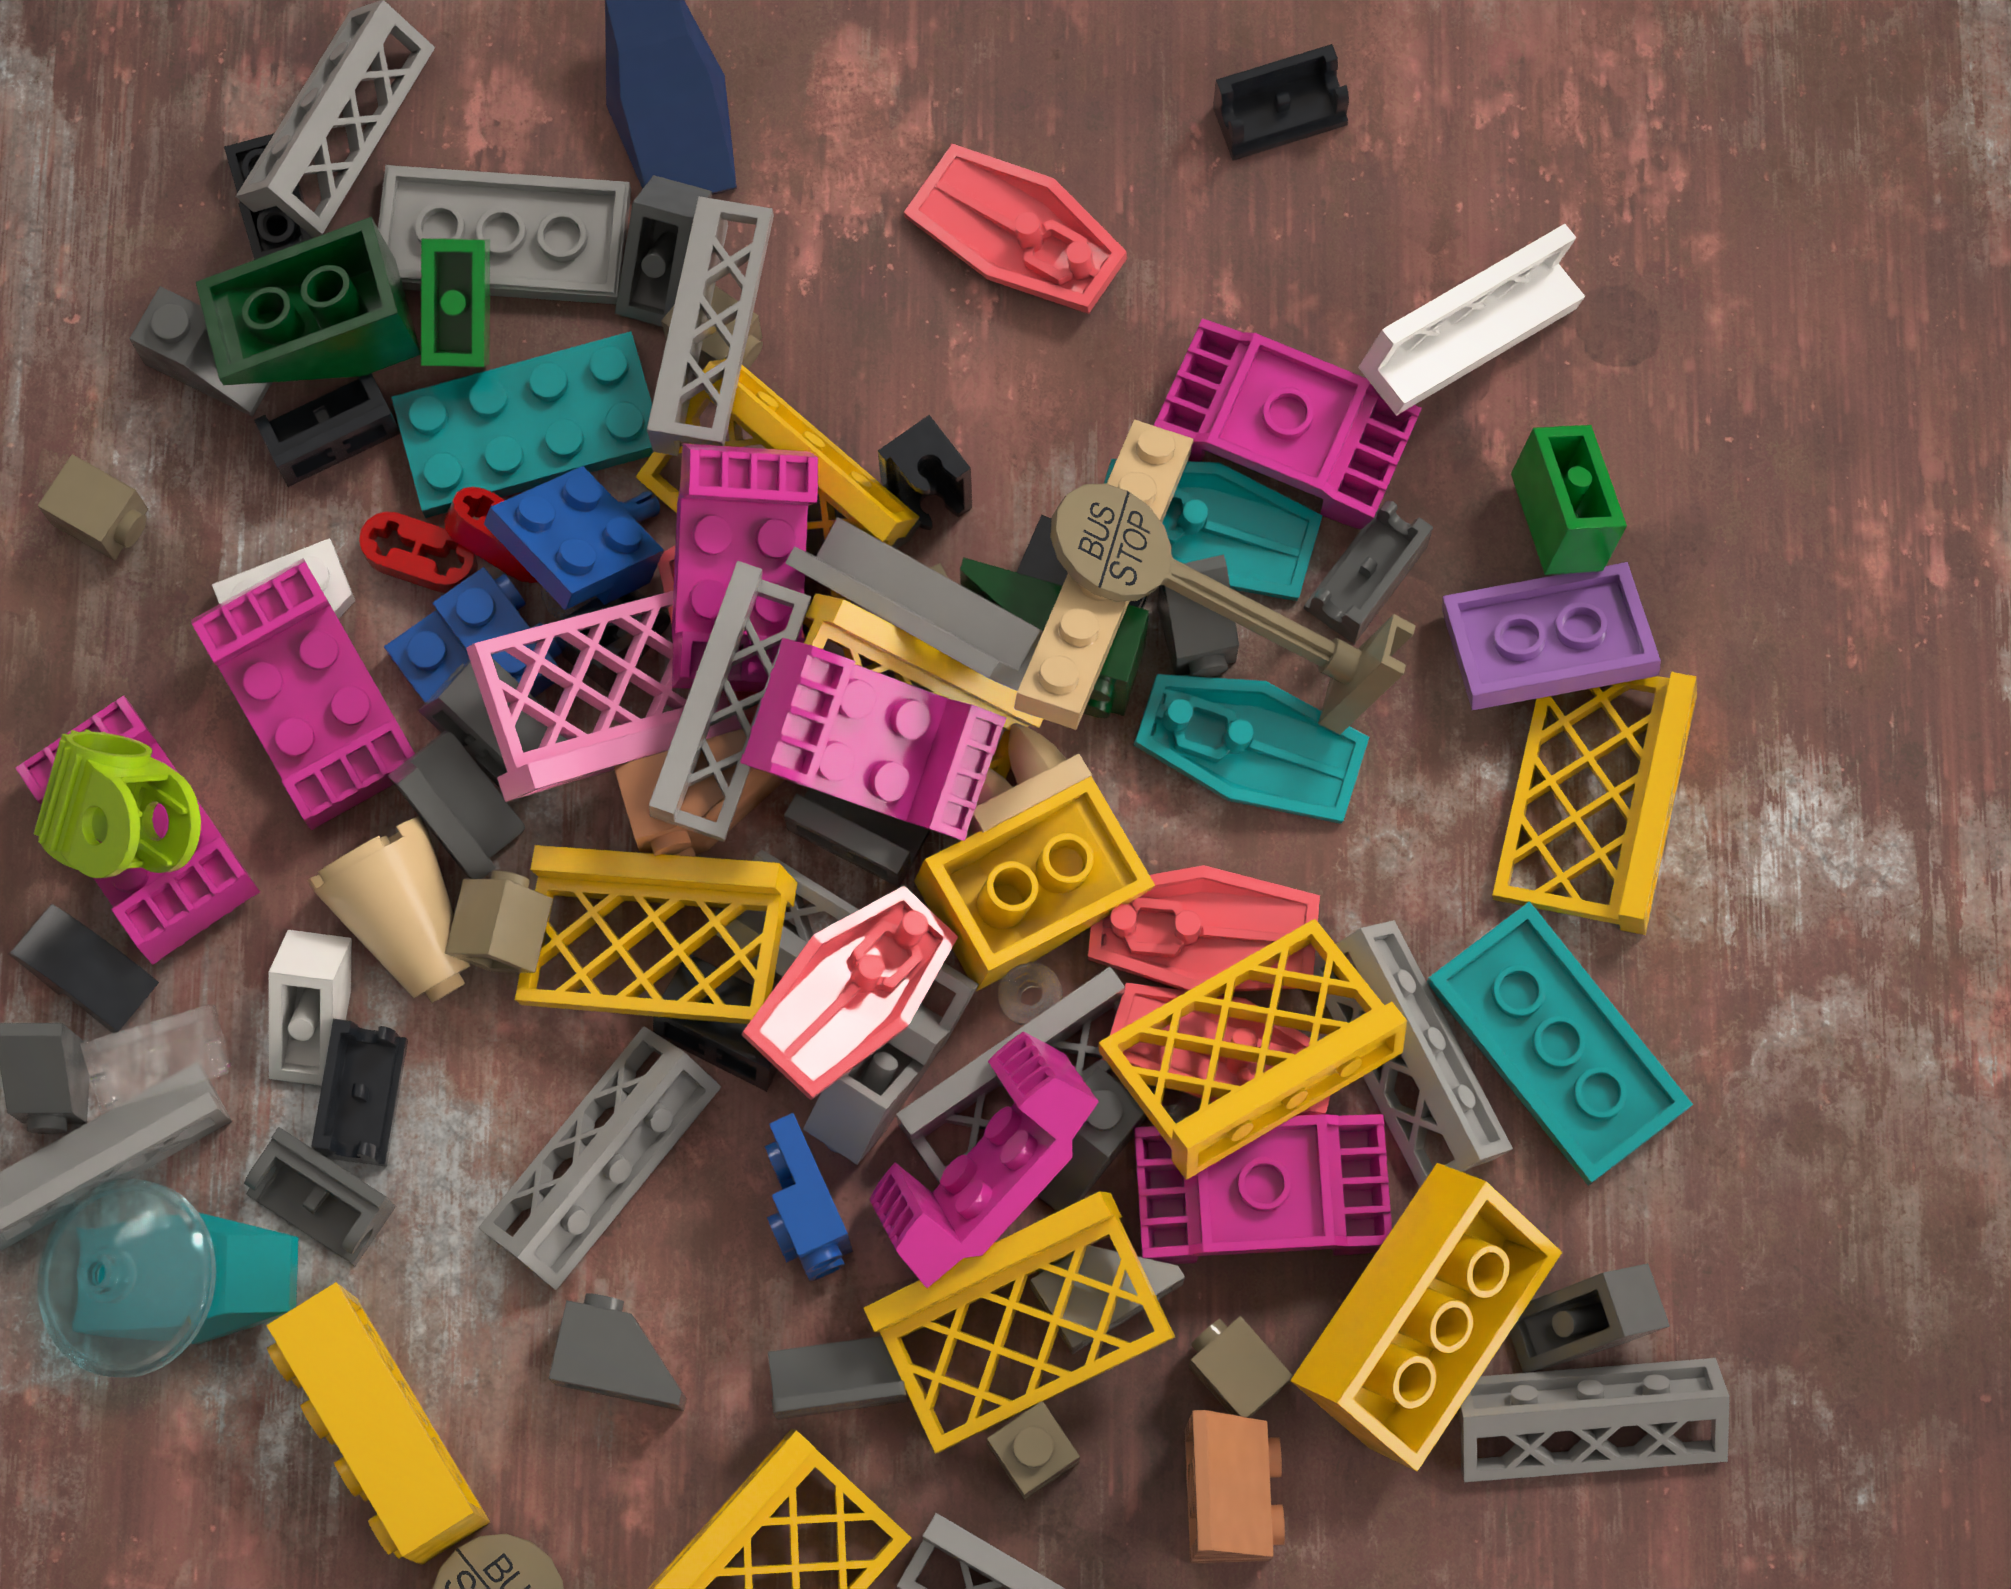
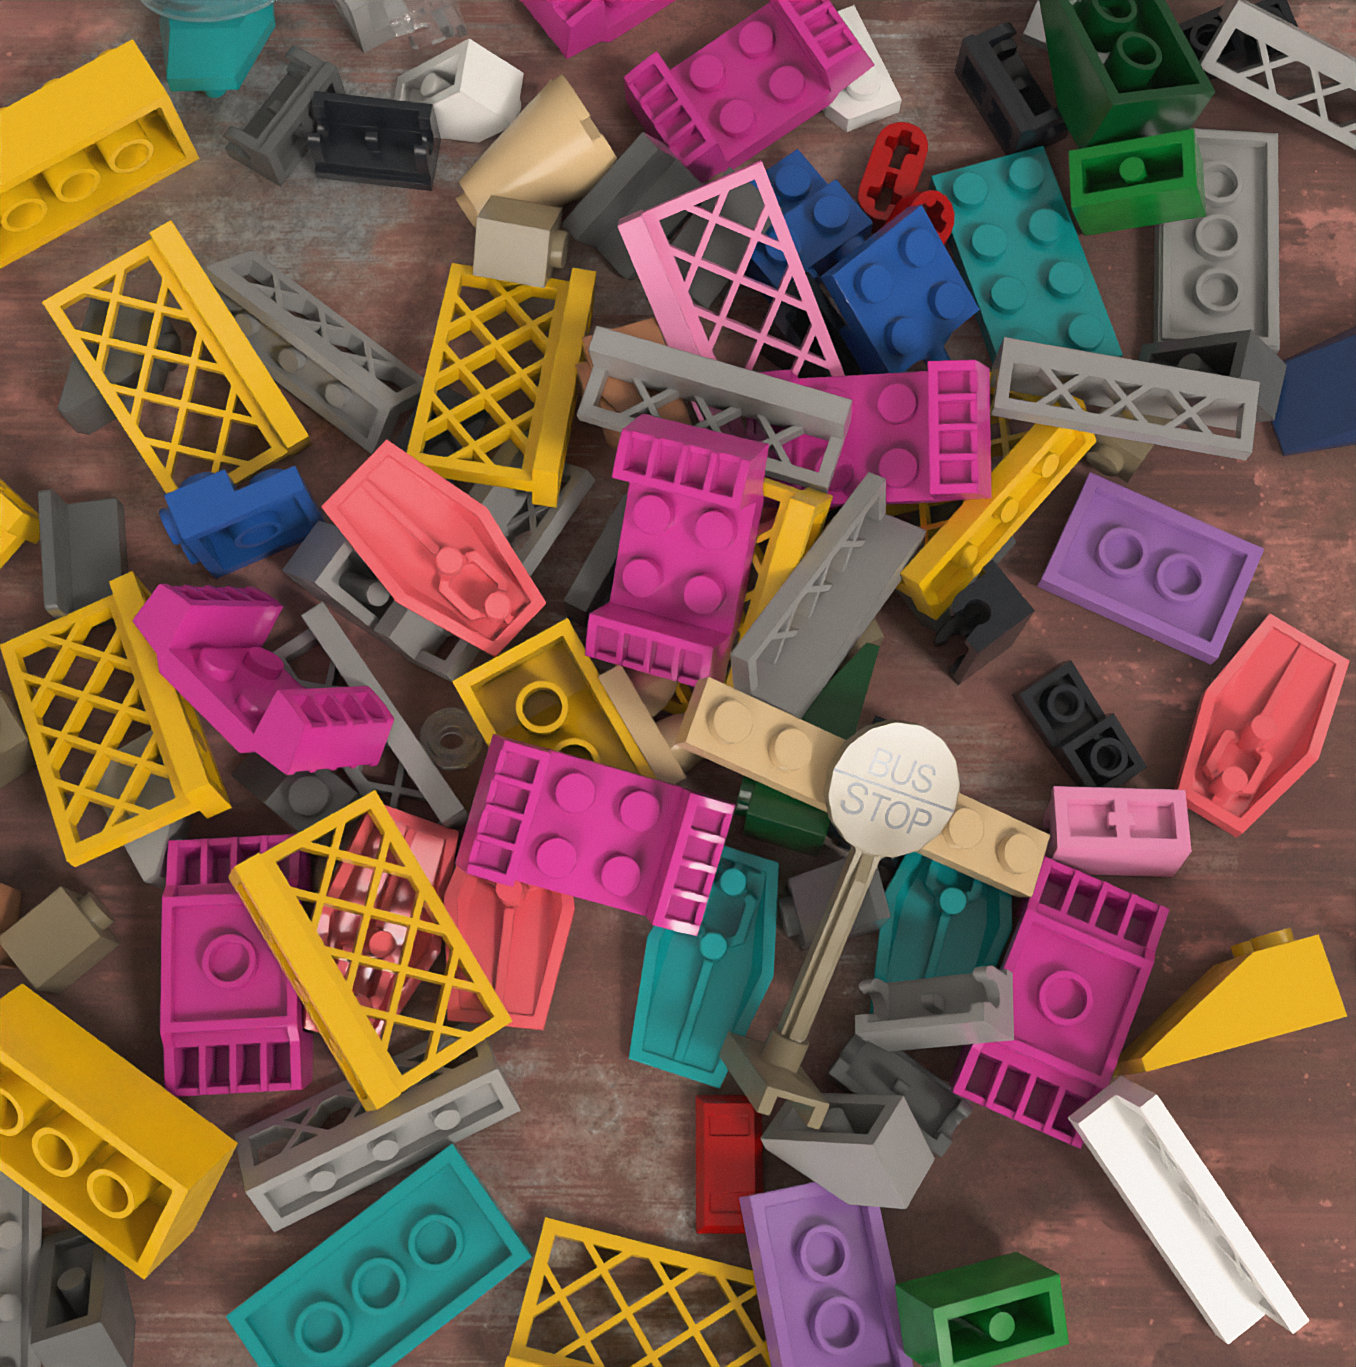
camera: 90 degrees right, 0 degrees up
none -> yellow fence [42,220,312,494]
none -> dark pink plate [455,734,736,936]
none -> red tile [695,1095,763,1234]
none -> light grey slope [760,1093,935,1209]
none -> light grey hinge [855,965,1014,1052]
none -> black slope [1012,660,1147,788]
none -> medium lavender plate [1037,472,1264,665]
none -> bright pink hinge [1043,786,1192,877]
none -> yellow slope [1113,928,1347,1077]

